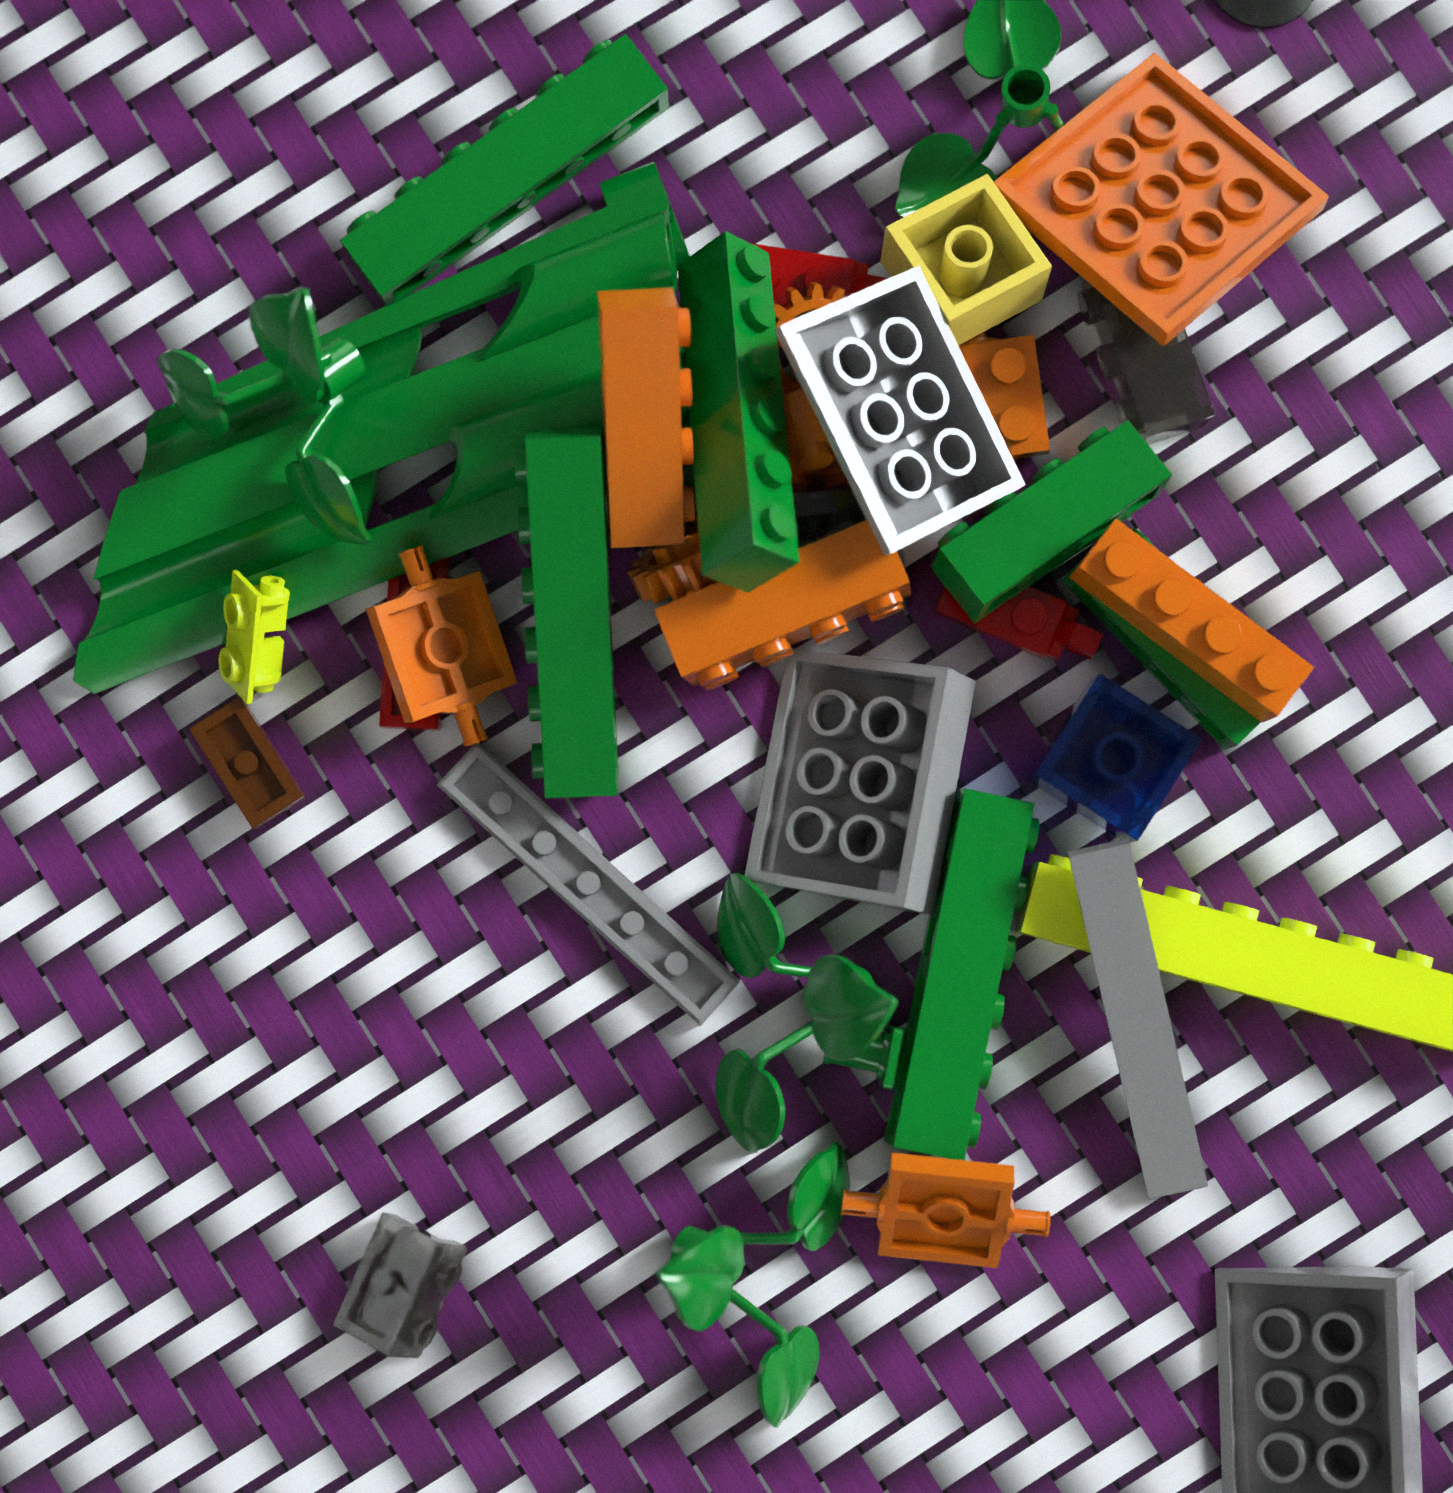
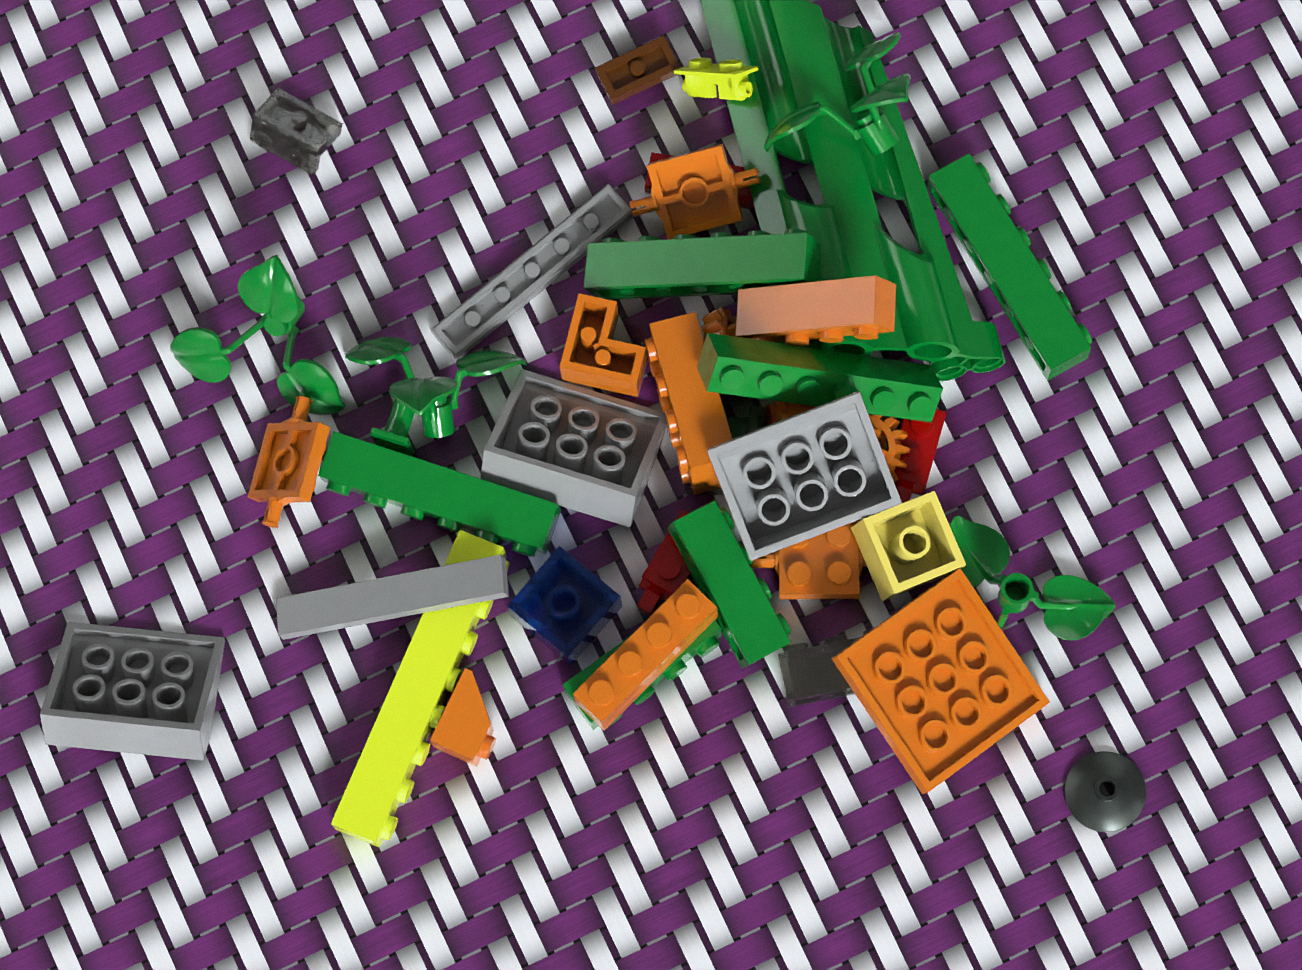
camera: 105 degrees right, 10 degrees down
none -> orange slope [430,668,496,767]
none -> orange brick [560,293,648,397]

